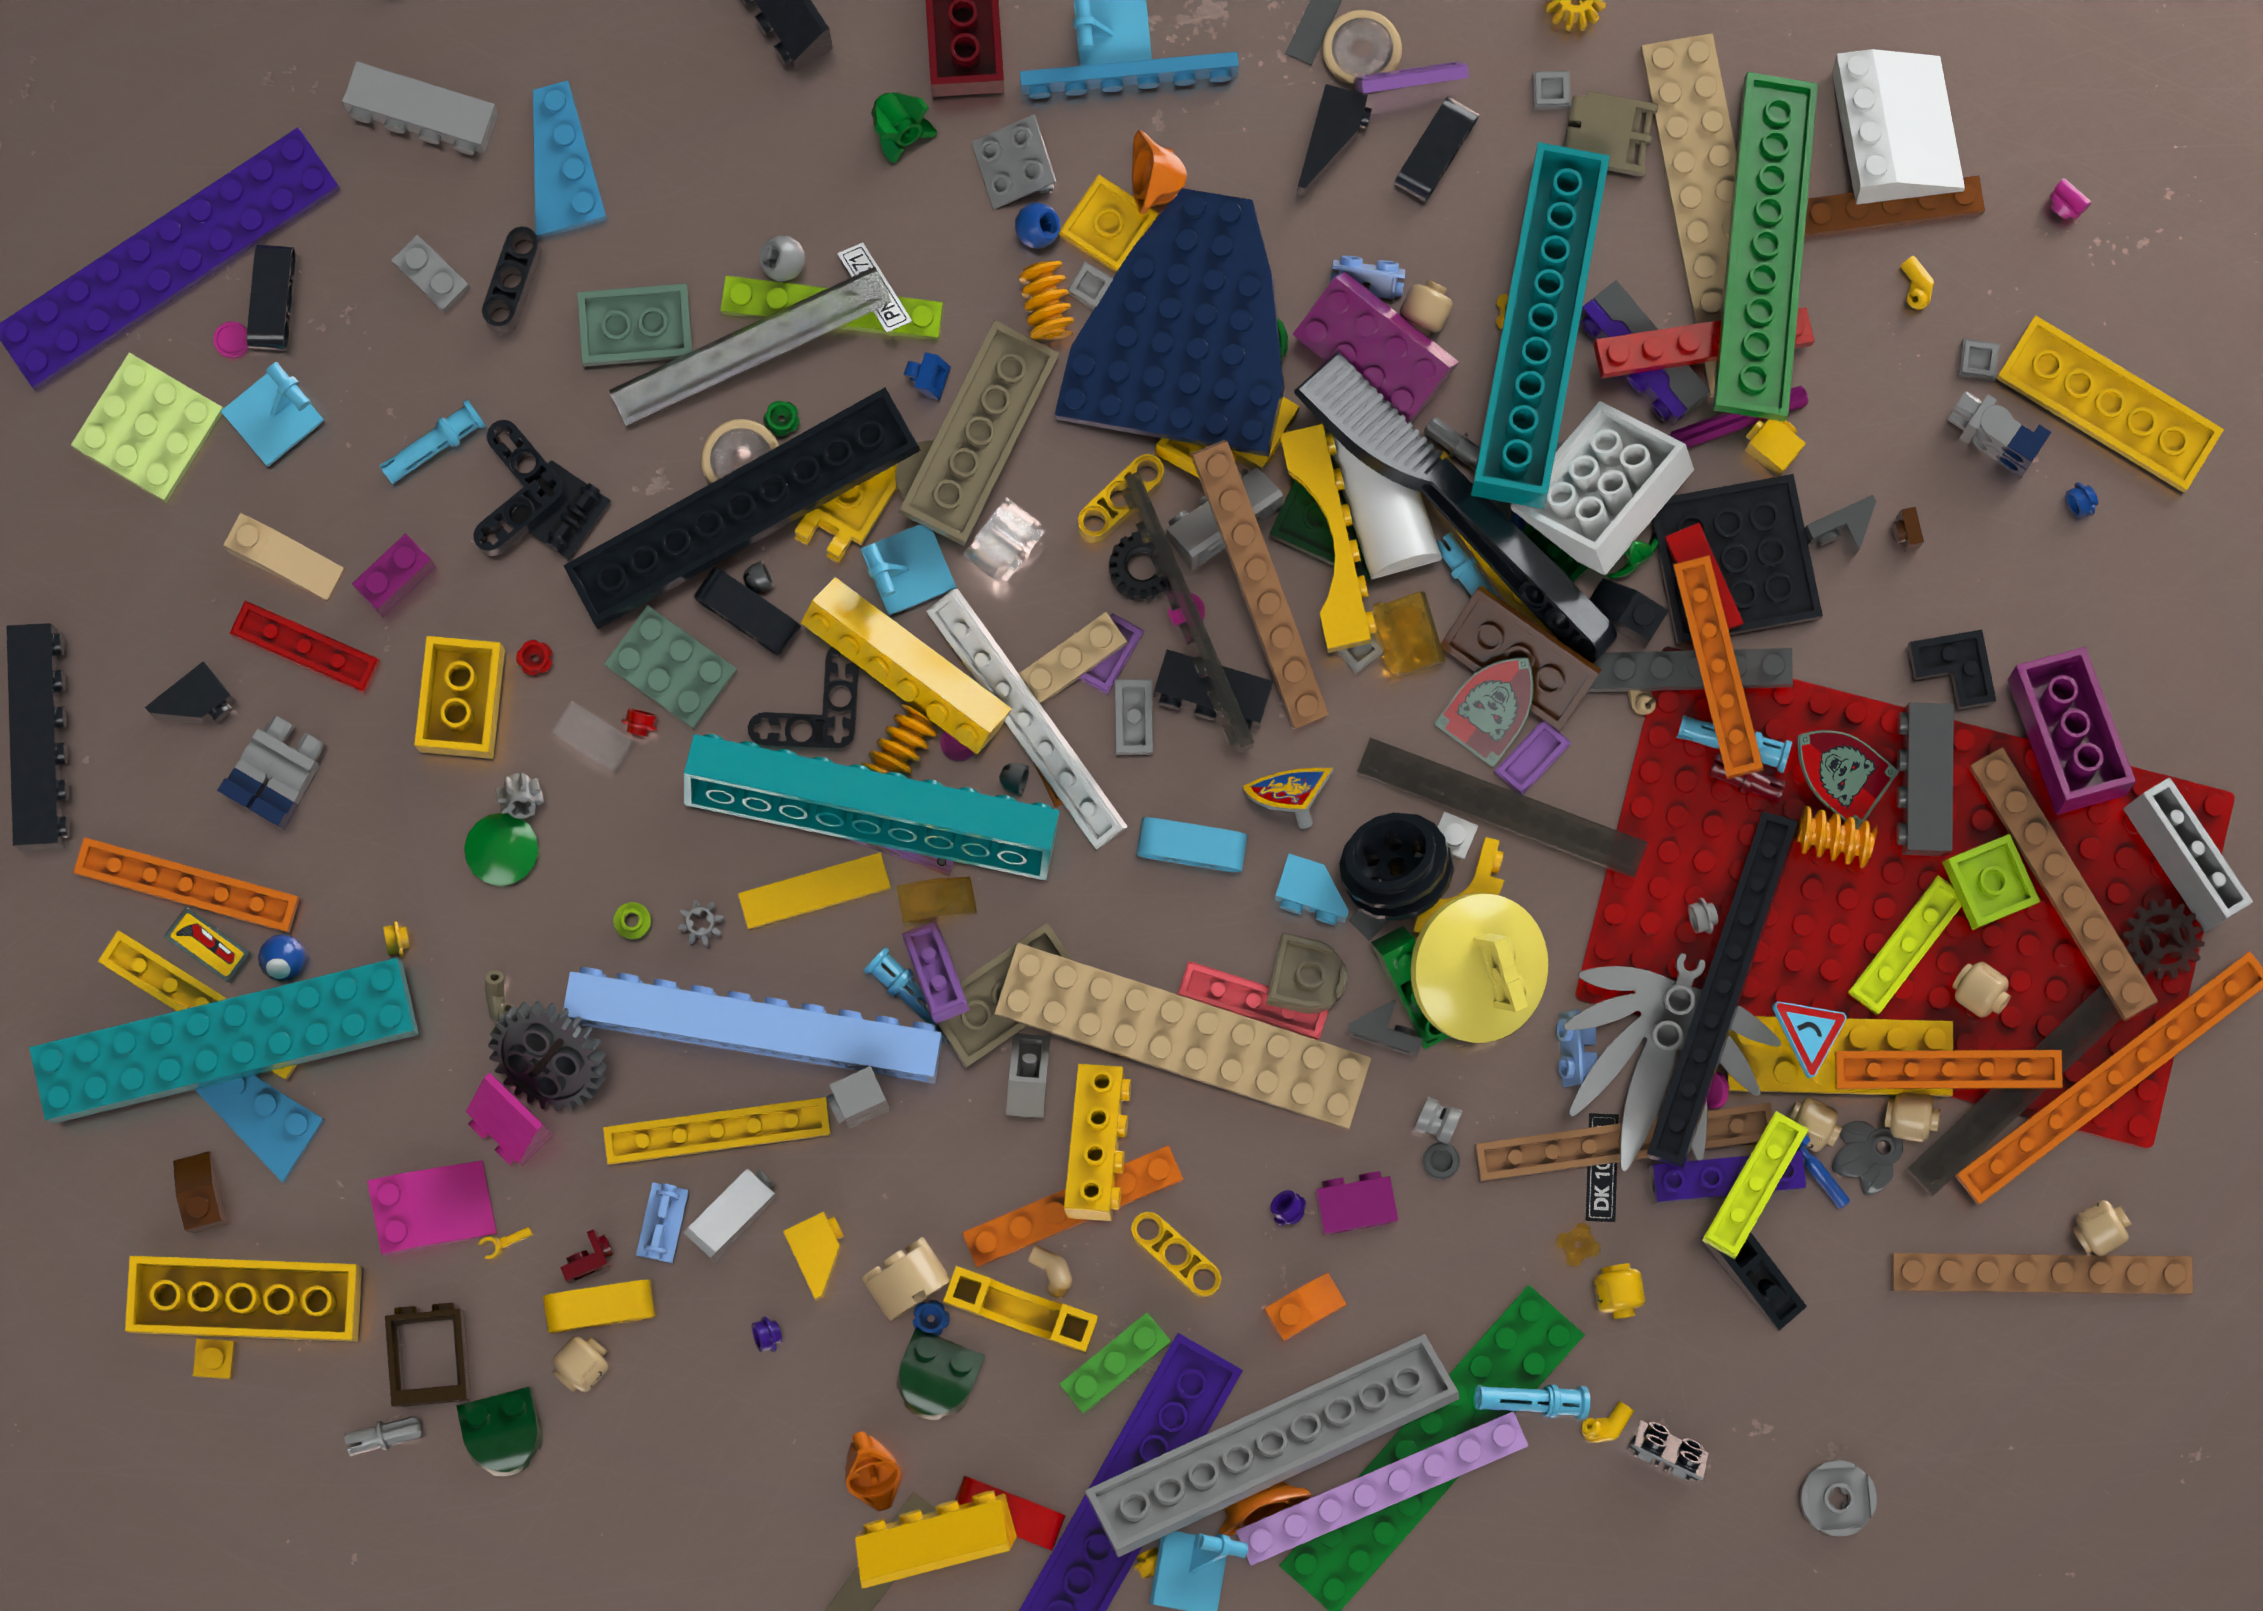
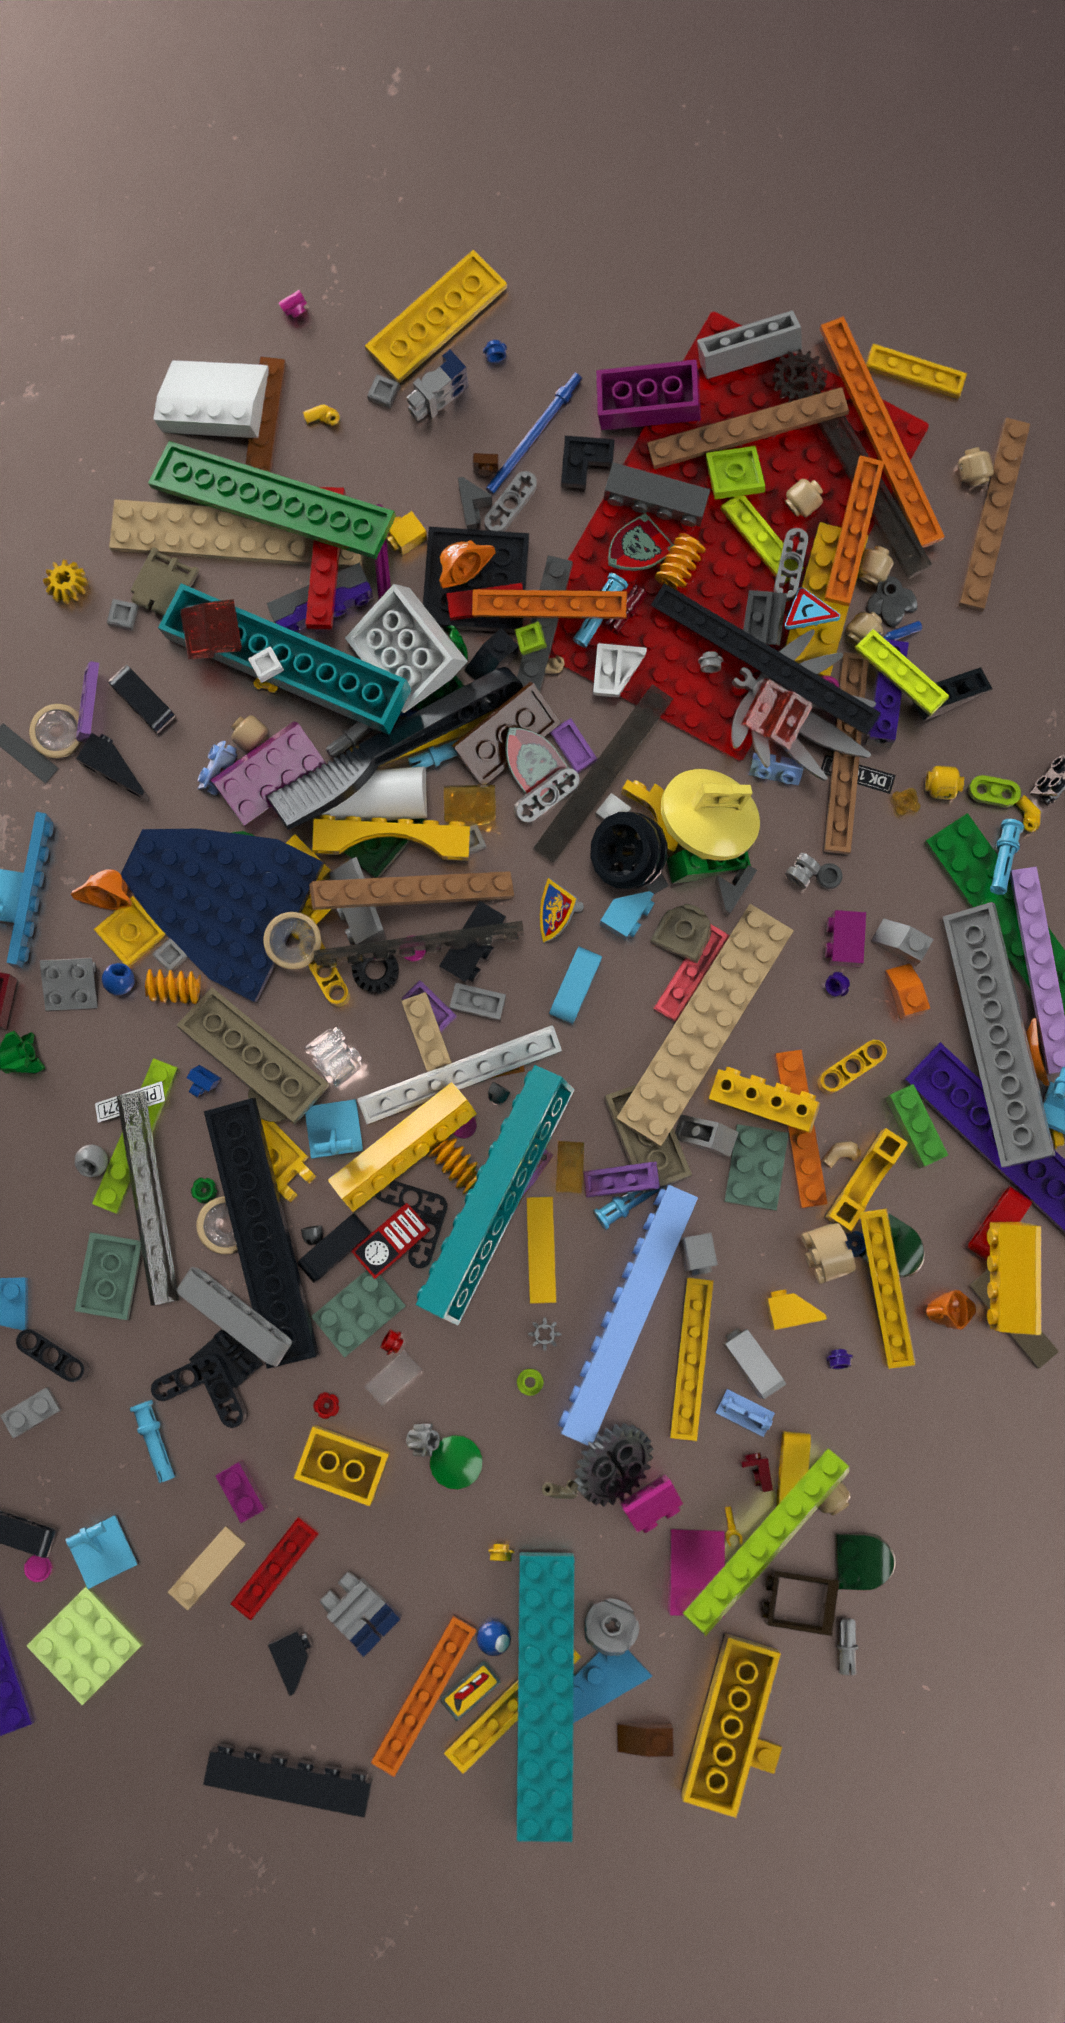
camera: 75 degrees left, 0 degrees up
none -> light grey beam [177,1267,292,1366]
none -> clear red slope [180,599,242,659]
none -> white tile [248,646,284,683]
none -> clear wheel [264,912,321,969]
none -> sticker [351,1203,431,1279]
none -> orange hat [439,540,496,588]
none -> light grey beam [484,471,537,532]
none -> blue bar [485,373,582,495]
none -> light grey beam [514,768,580,822]
none -> lime tile [515,621,547,655]
none -> light grey plate [584,1599,639,1656]
none -> white wing [593,643,647,698]
none -> lime brick [683,1448,849,1637]
none -> sand green plate [724,1124,789,1211]
none -> clear red slope [741,678,814,750]
none -> dark grey plate [743,590,787,646]
none -> light grey beam [774,528,808,602]
none -> yellow plate [860,1209,916,1369]
none -> yellow tile [866,343,967,399]
none -> light grey slope [871,919,934,967]
none -> lime plate [968,775,1021,808]

